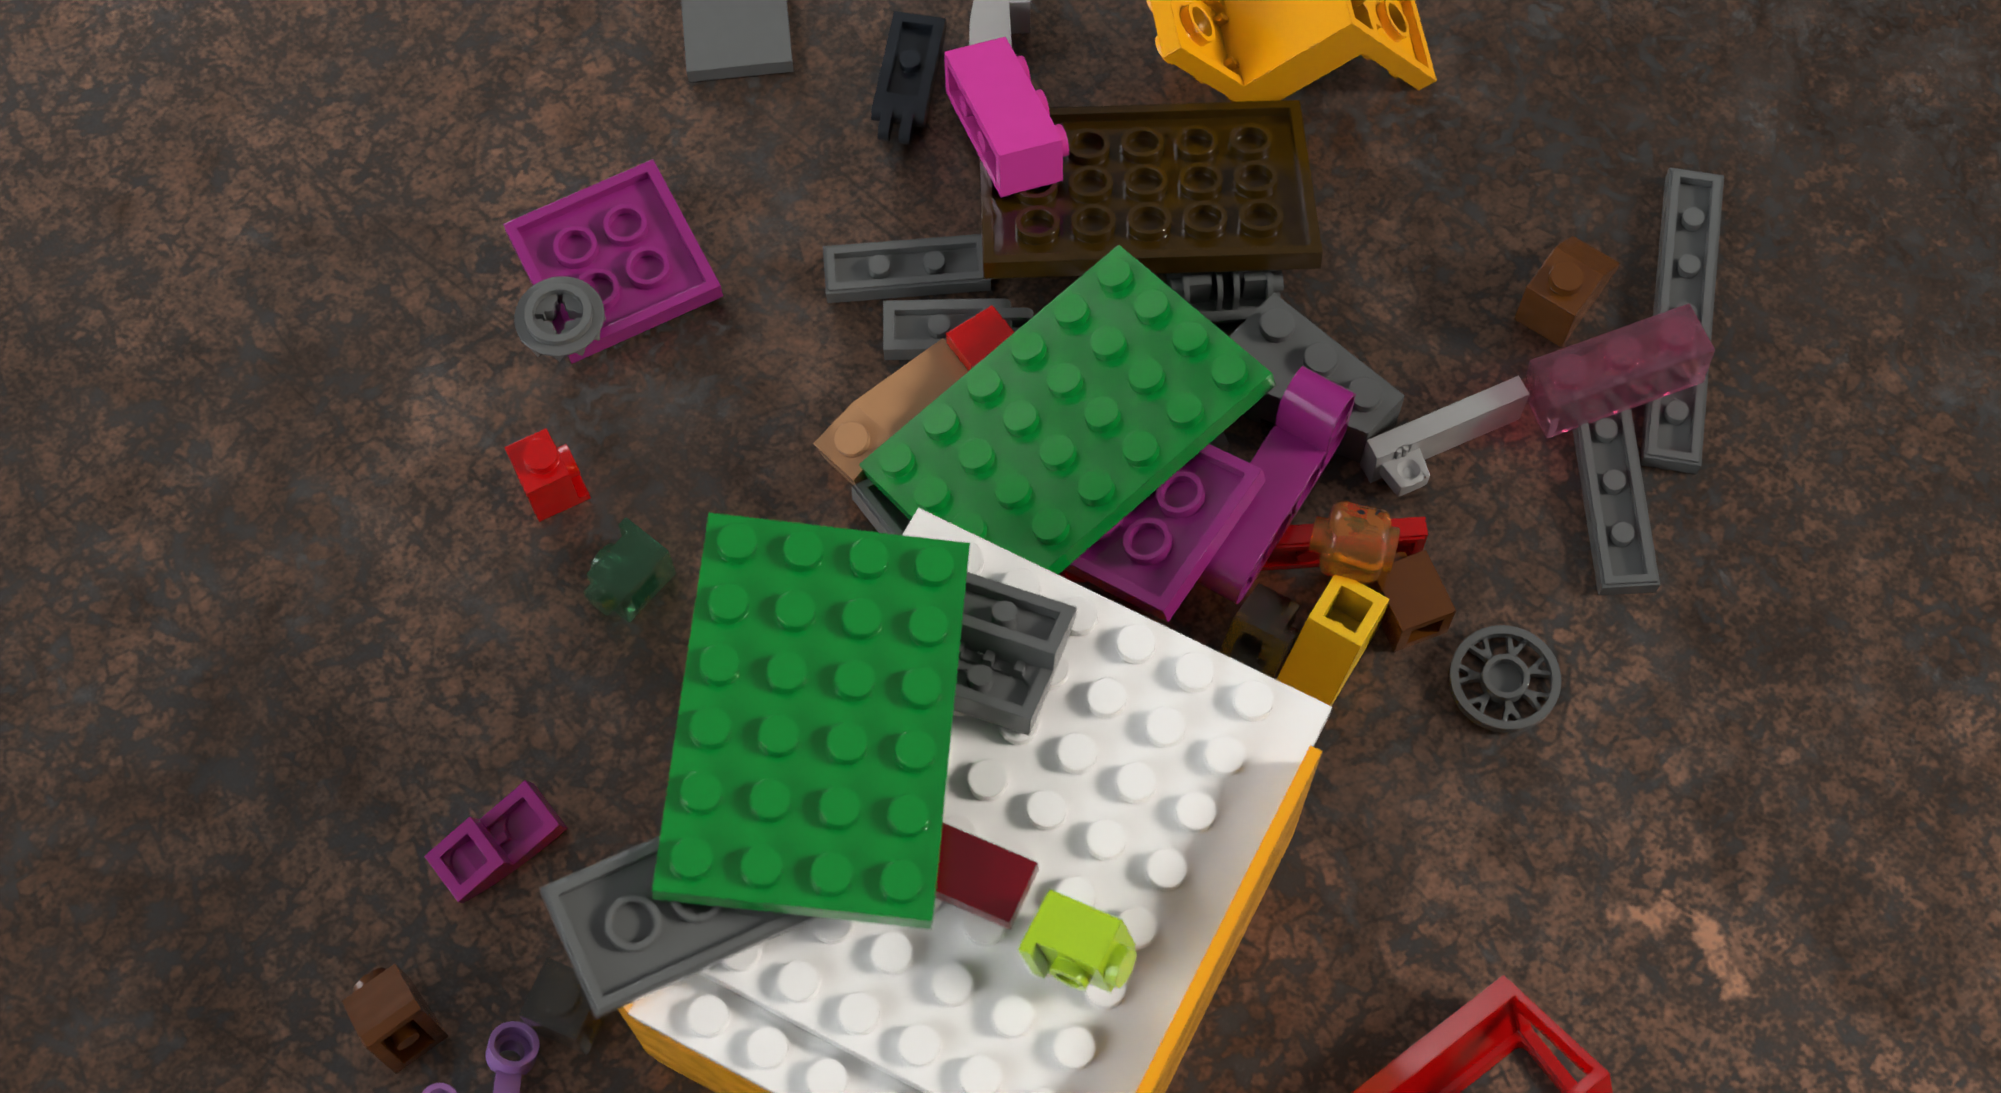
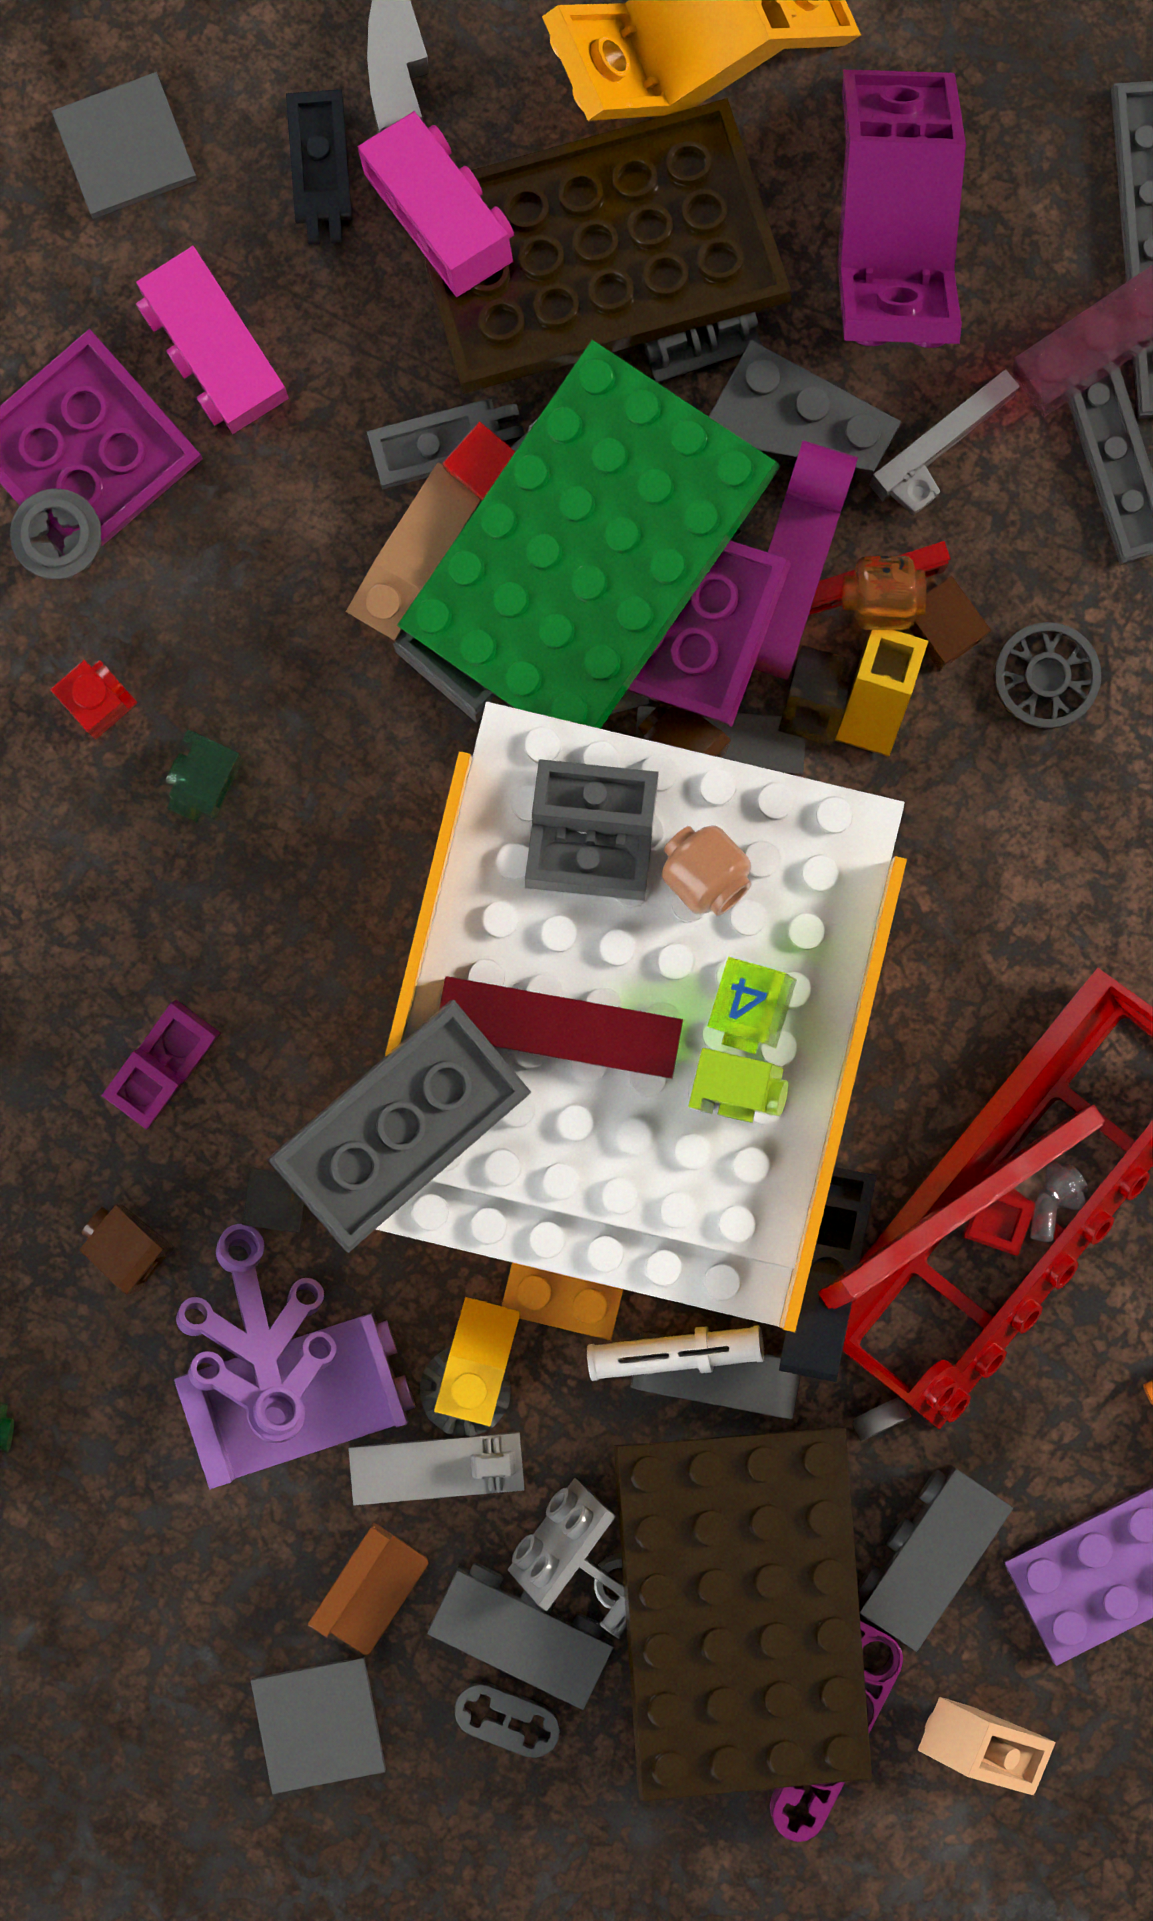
camera: 20 degrees left, 20 degrees up
green plate [652,513,970,929] -> none
dark grey tile [823,234,991,303] -> none
reddish brown slope [1514,236,1620,348] -> none
none -> dark pink brick [135,246,289,435]
none -> nougat head [662,825,752,916]
none -> clear neon green brick [707,957,797,1055]
none -> magenta bracket [837,69,966,348]

